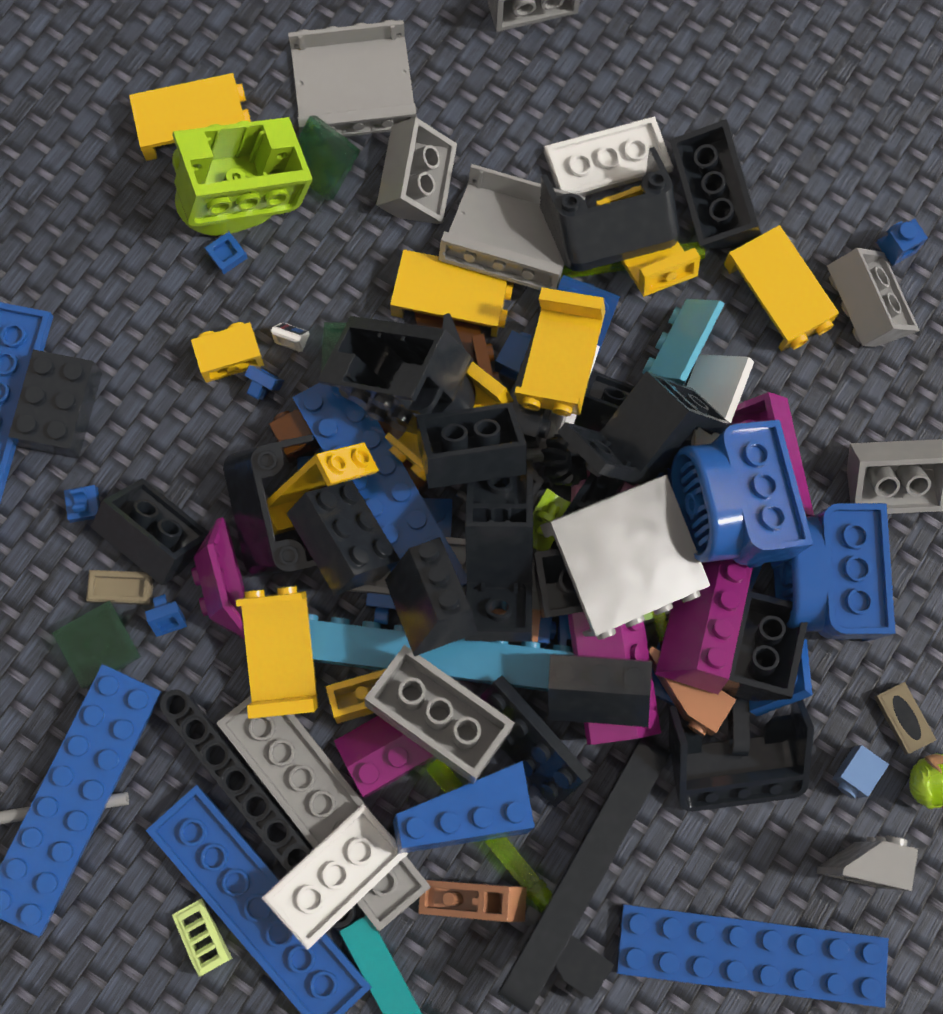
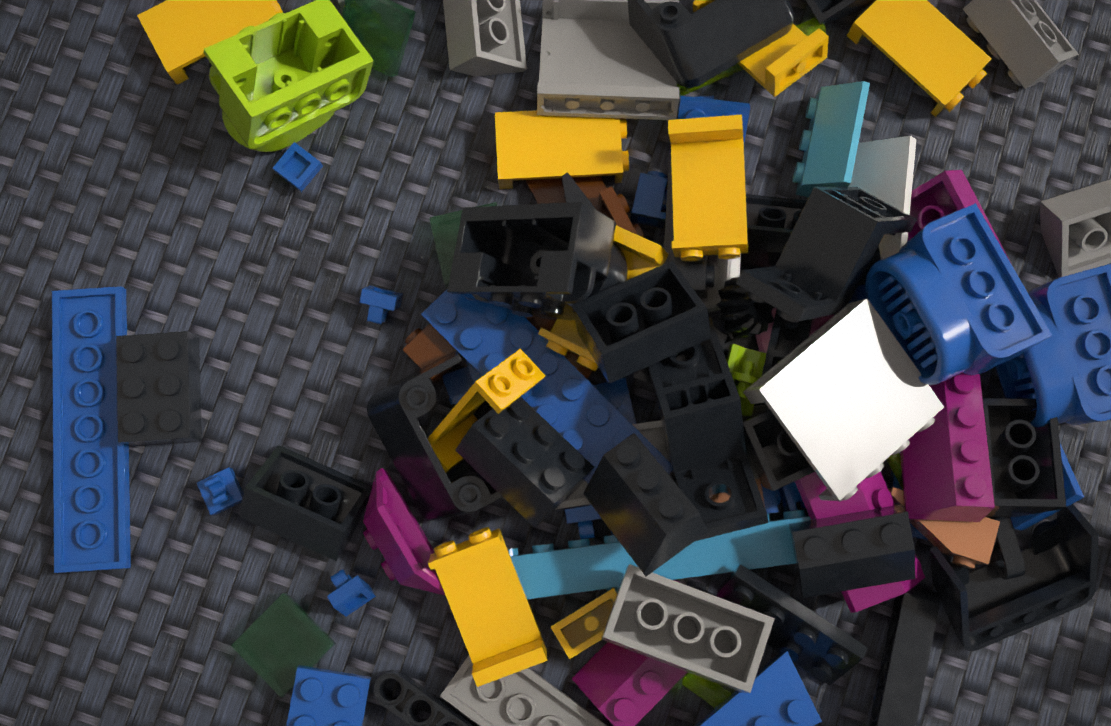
camera: 10 degrees left, 5 degrees up
dark tan tile [86,570,154,605] -> none
yellow brick [191,322,264,383] -> none
white slope [271,323,309,352] -> none

